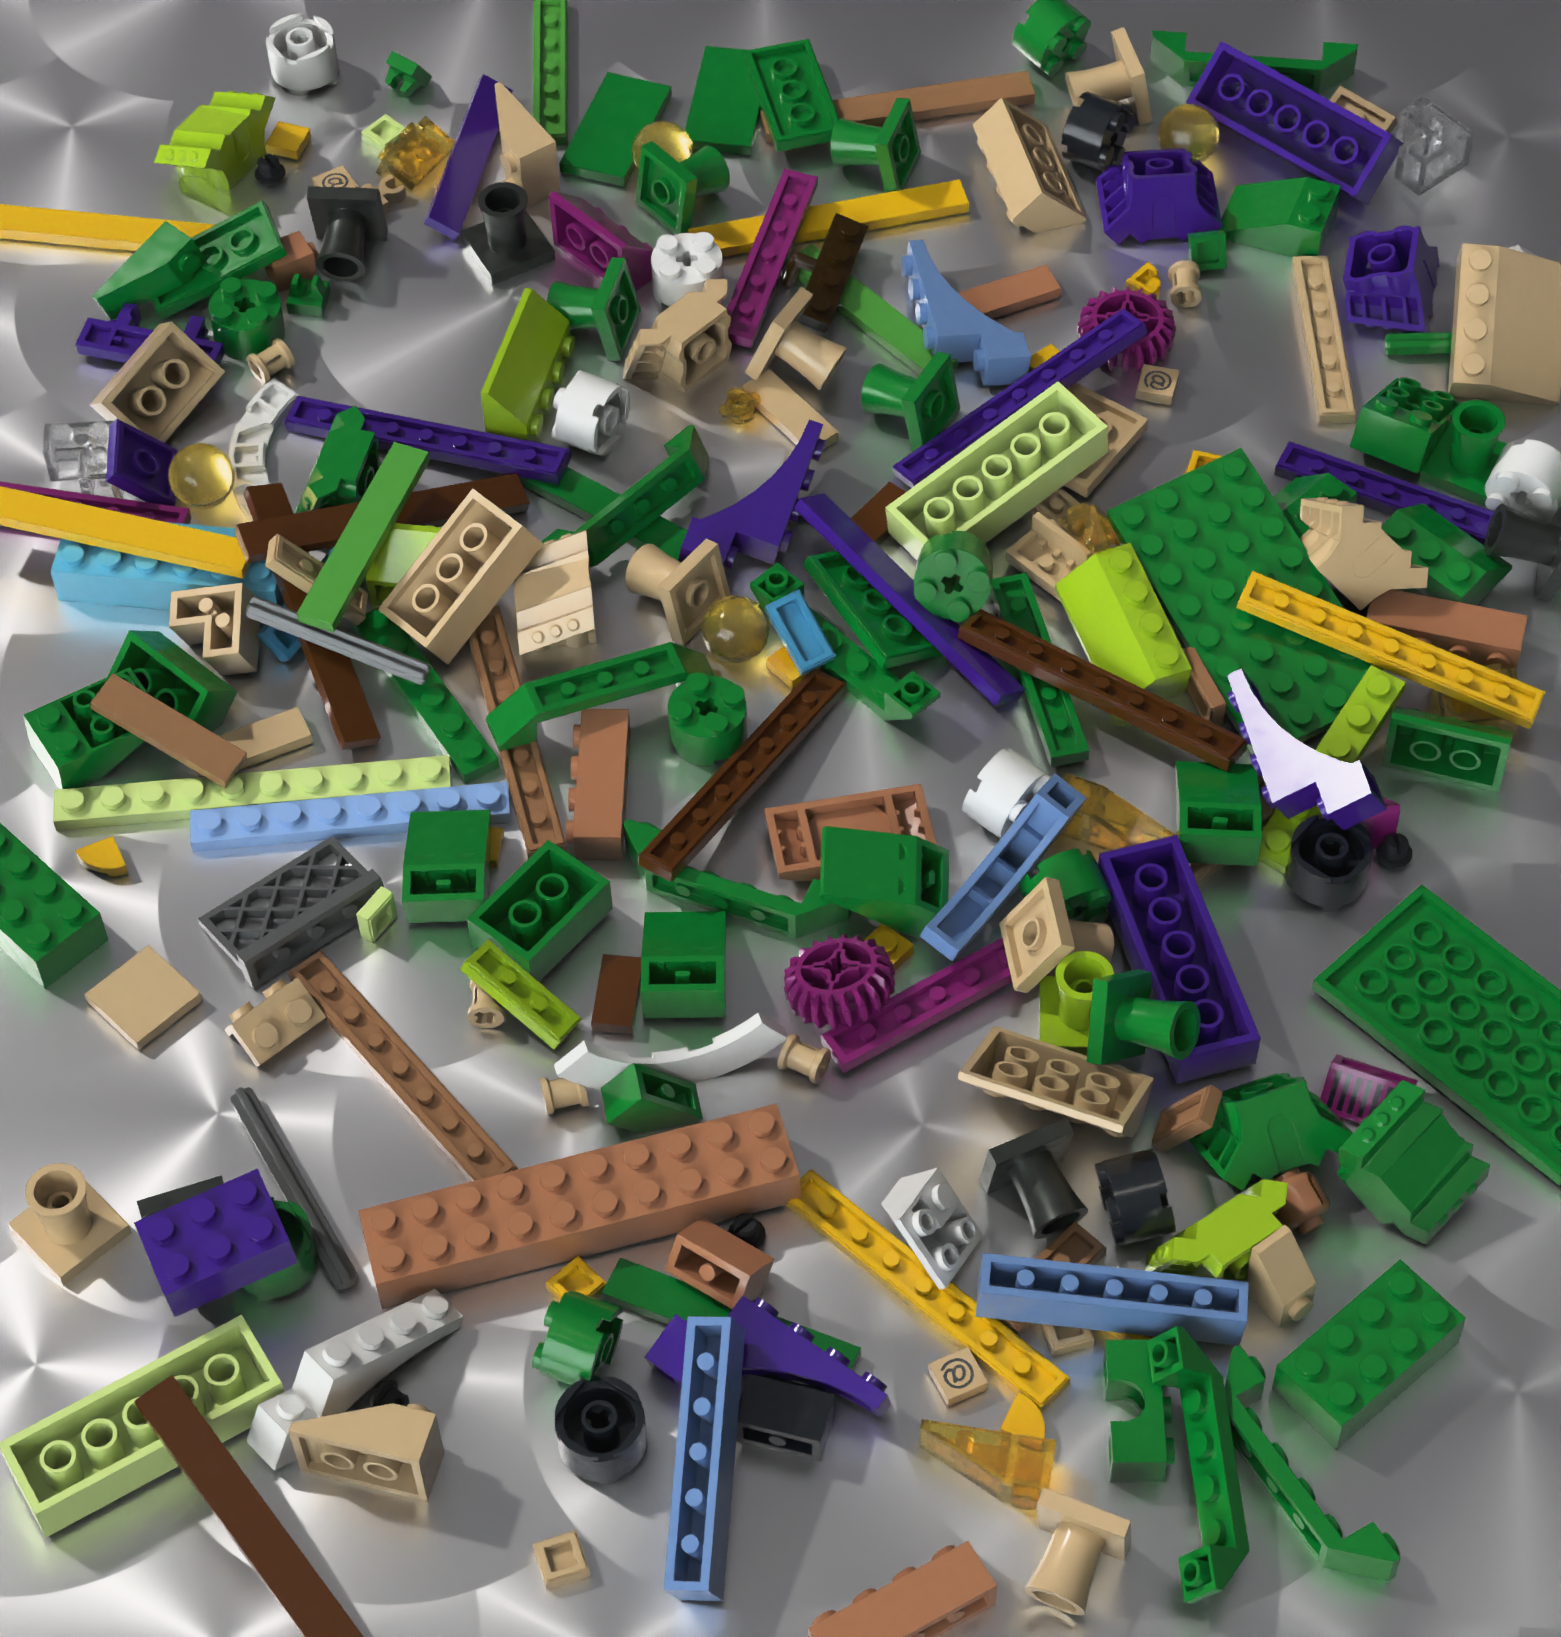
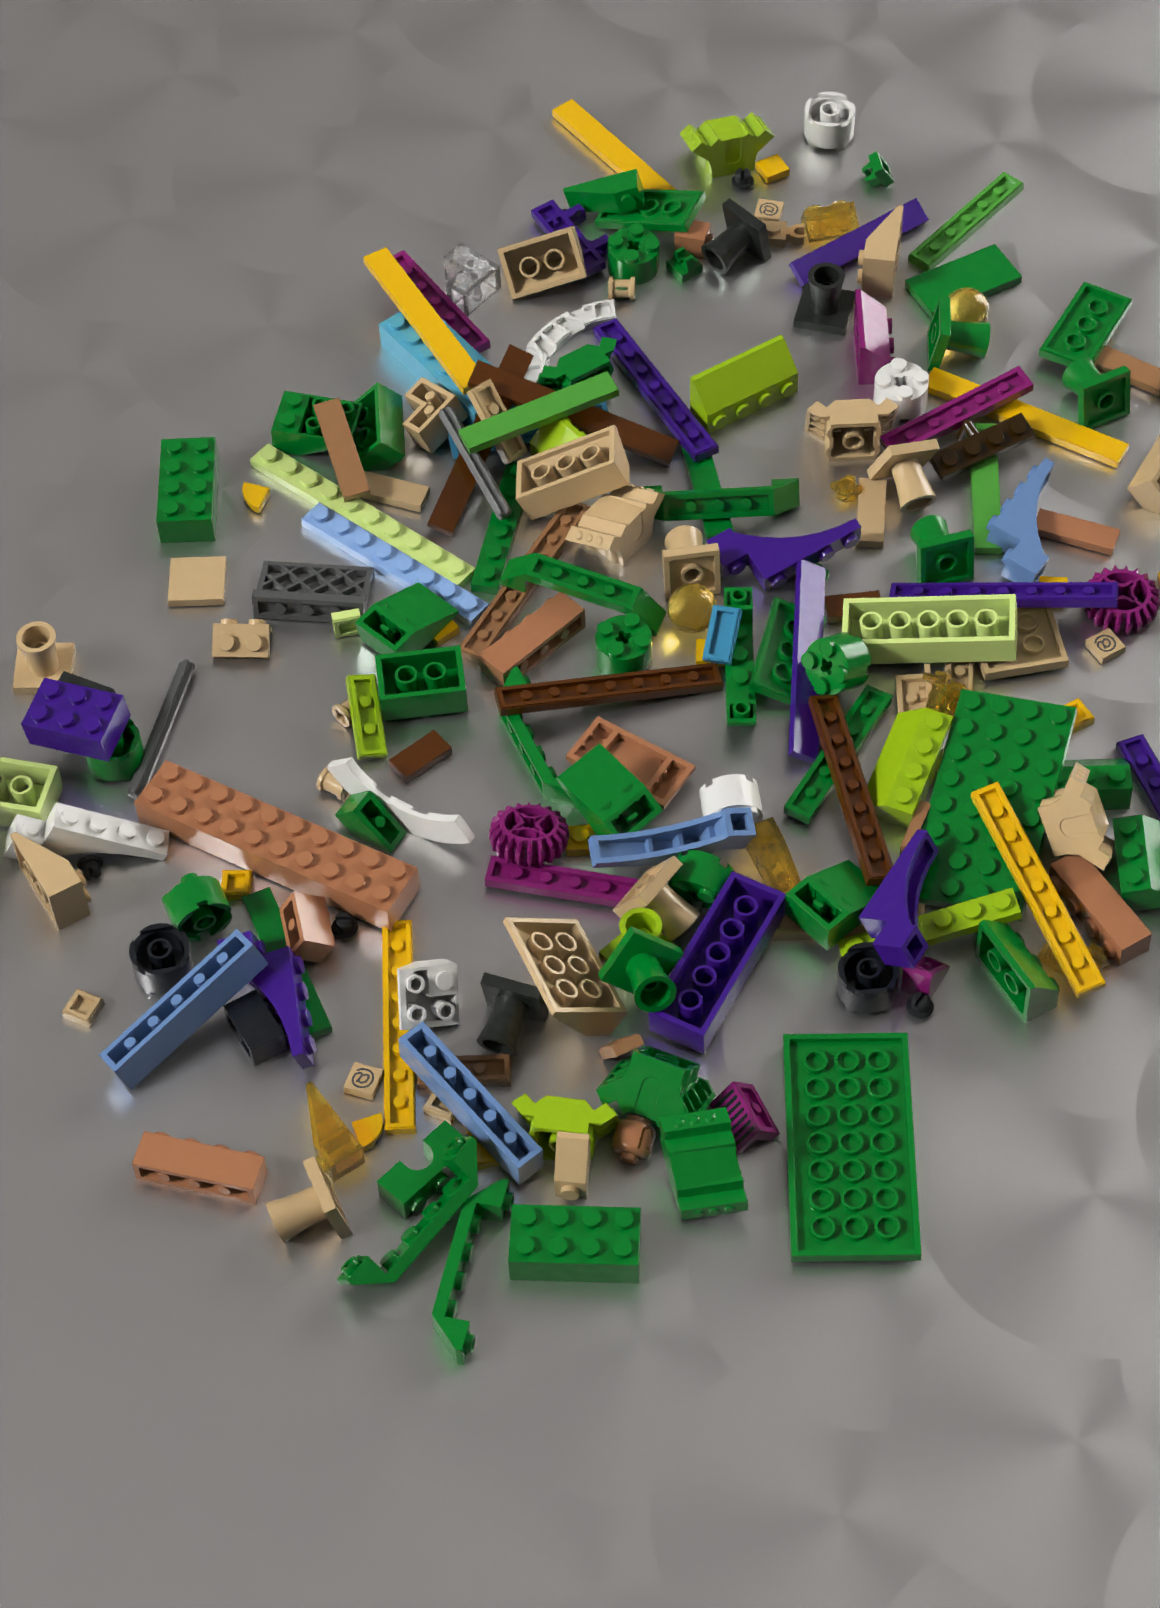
camera: 45 degrees right, 0 degrees up
dark purple tile [106,419,178,506] -> none
clear yellow piece [168,443,235,510] -> none
medium nougat tile [287,950,518,1182] -> none
yellowish green tile [361,114,411,156] -> none
green plant [547,257,641,361] -> none
white brick [552,371,630,456] -> none
green slope [640,911,726,1019] -> none
green tile [682,46,761,155] -> none
tan bush [777,1033,831,1084] -> none
black brick [1095,1149,1176,1246] -> none

